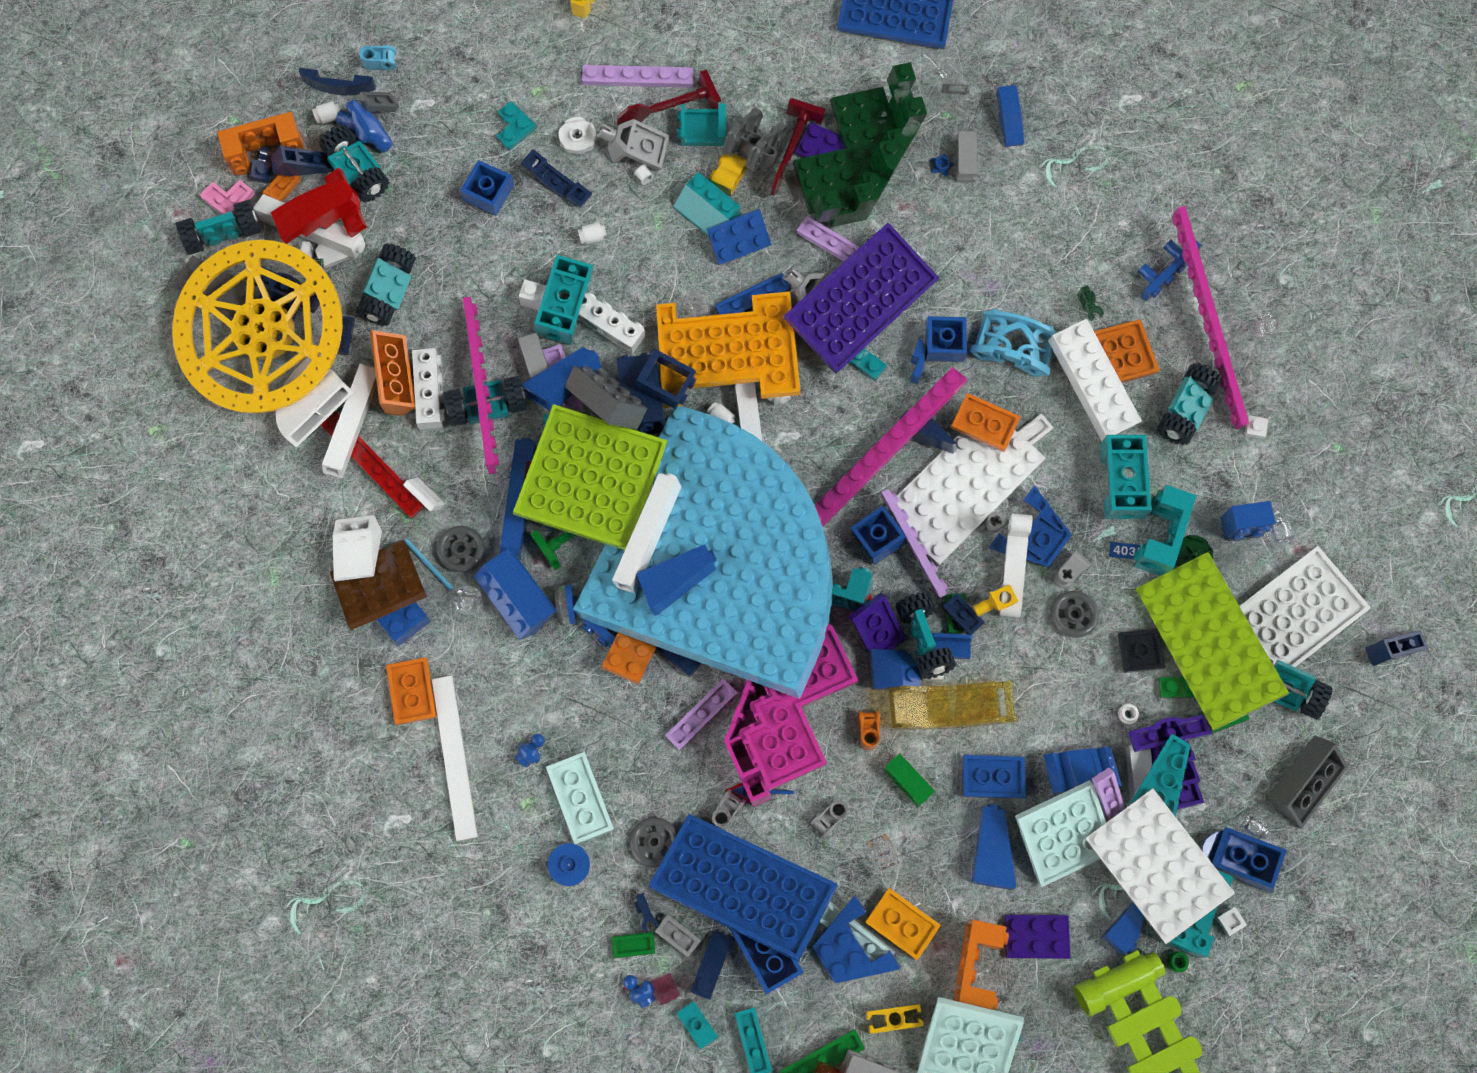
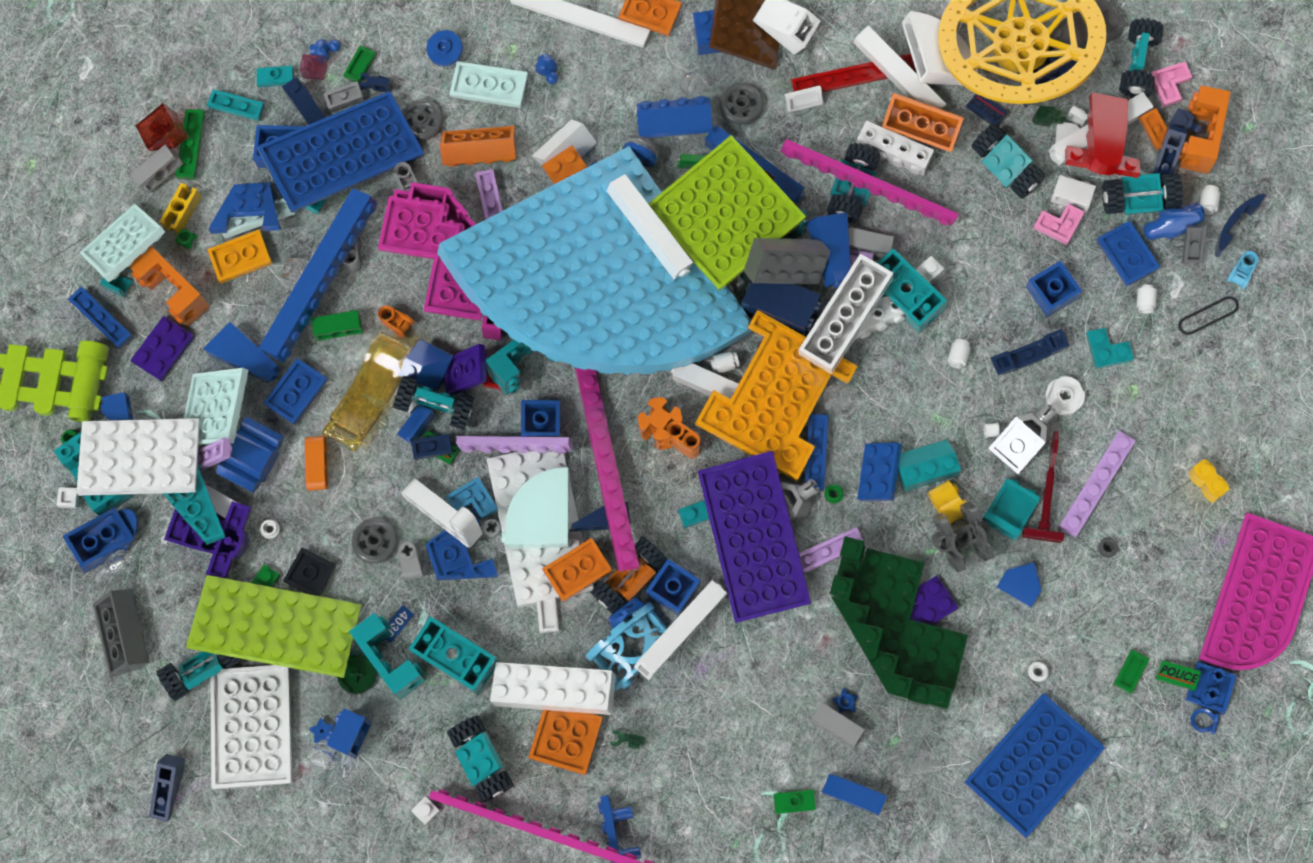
camera: 135 degrees right, 0 degrees up
medium azure axle [405,539,454,591] -> none
dark blue window [634,348,697,410] -> none
blue slope [636,544,717,616] -> none
dark red piece [771,97,825,196] -> none
blue slope [910,339,925,384] -> none
yellow bracket [973,585,1018,617] -> none
none -> blue plate [68,286,133,349]
none -> green plate [175,228,197,249]
none -> blue brick [258,188,377,363]
none -> orange beam [305,436,328,491]
none -> blue plate [309,718,335,744]
none -> orange slope [440,125,517,167]
none -> dark azure plate [445,477,498,520]
none -> light aqua brick [502,467,570,549]
none -> white slope [532,119,597,165]
none -> plate [590,536,667,614]
none -> blue slope [608,596,644,629]
none -> white brick [634,580,727,680]
none -> orange connector [638,397,701,458]
none -> green plate [773,790,816,815]
none -> white brick [799,254,893,374]
none -> green plate [824,484,844,504]
none -> blue slope [997,562,1042,607]
none -> white plate [1028,662,1049,682]
none -> bright pink plate [1033,203,1085,245]
none -> white brick [1050,175,1096,213]
none -> blue plate [1096,221,1160,287]
none -> dark grey plate [1098,538,1118,558]
none -> white brick [1136,284,1157,314]
none -> black piece [1178,296,1239,335]

